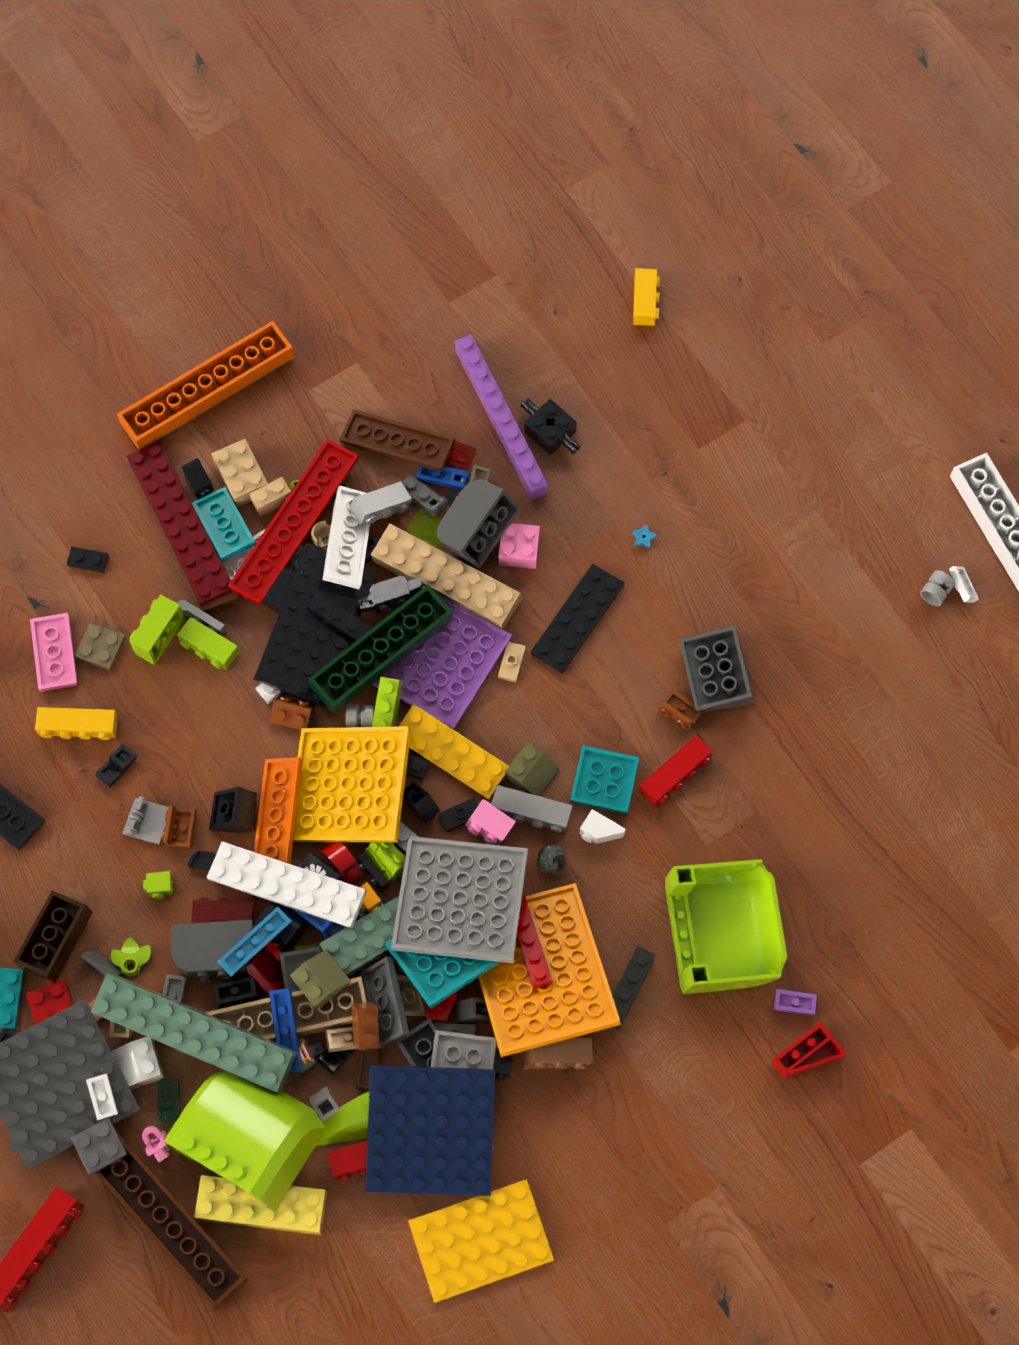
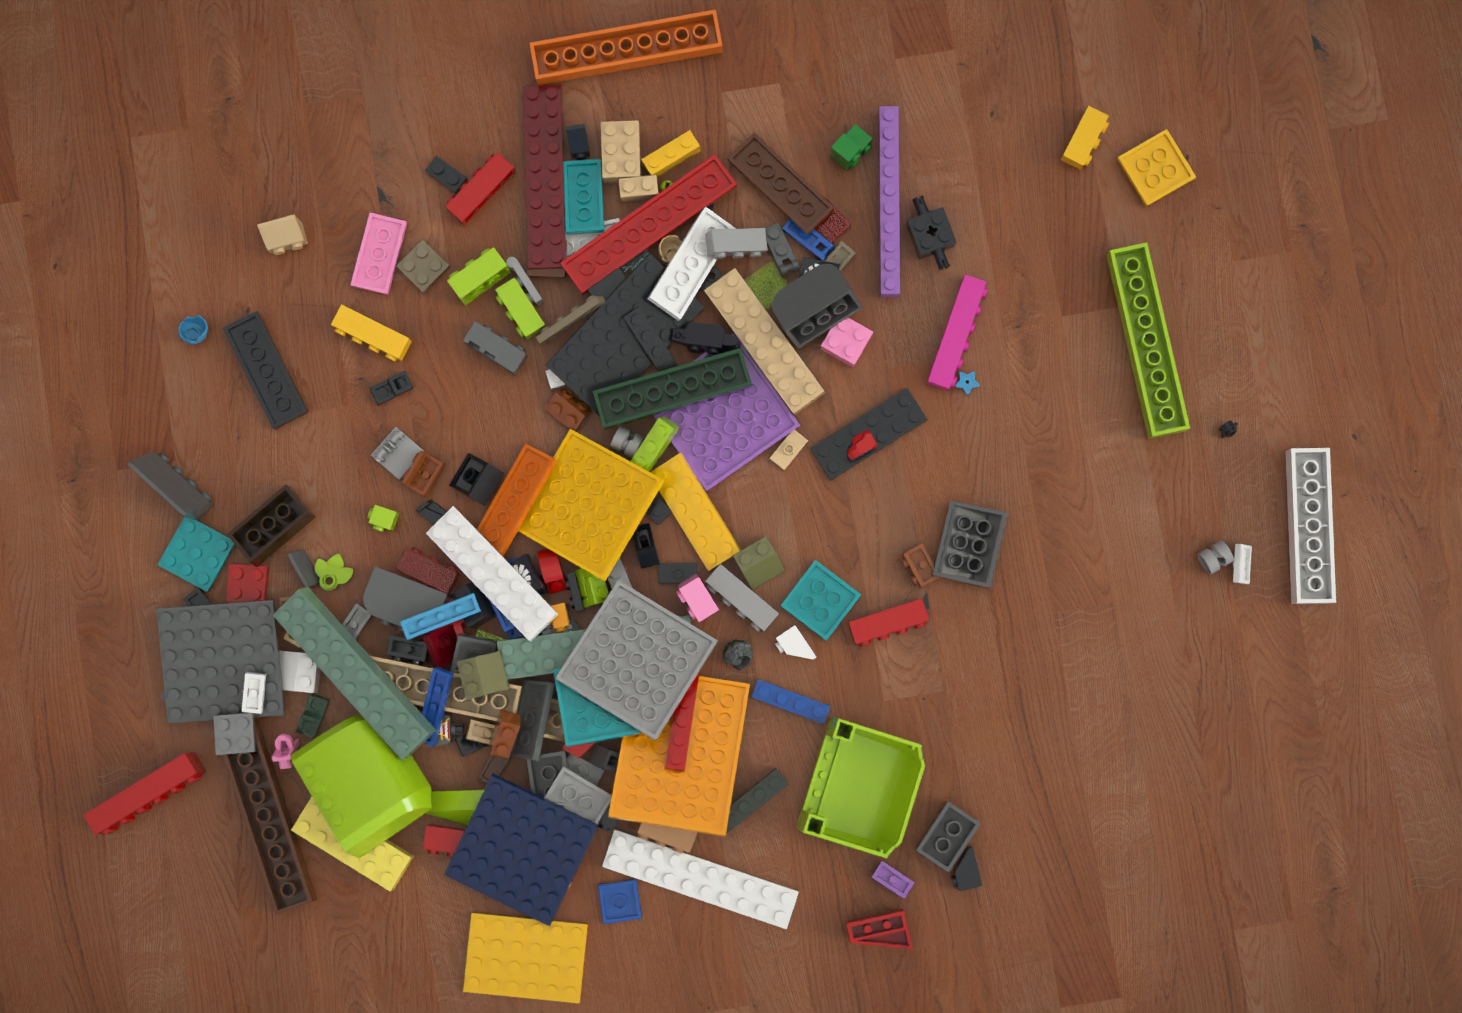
camera: 30 degrees right, 15 degrees up
light grey brick [309,1086,340,1121] -> none
none -> red brick [446,152,516,226]
none -> dark grey wedge [463,321,528,376]
none -> dark tan plate [536,295,606,344]
none -> blue tile [598,879,642,924]
none -> white plate [602,829,799,929]
none -> yellow brick [641,130,700,178]
none -> blue plate [752,679,830,724]
none -> green brick [830,124,873,171]
none -> red rock [847,429,877,461]
none -> dark grey brick [914,800,981,873]
none -> dark pink brick [926,274,988,391]
none -> black slope [951,846,982,891]
none -> lime brick [1106,243,1190,439]
none -> yellow plate [1117,129,1196,207]
none -> black plate [1219,420,1238,439]

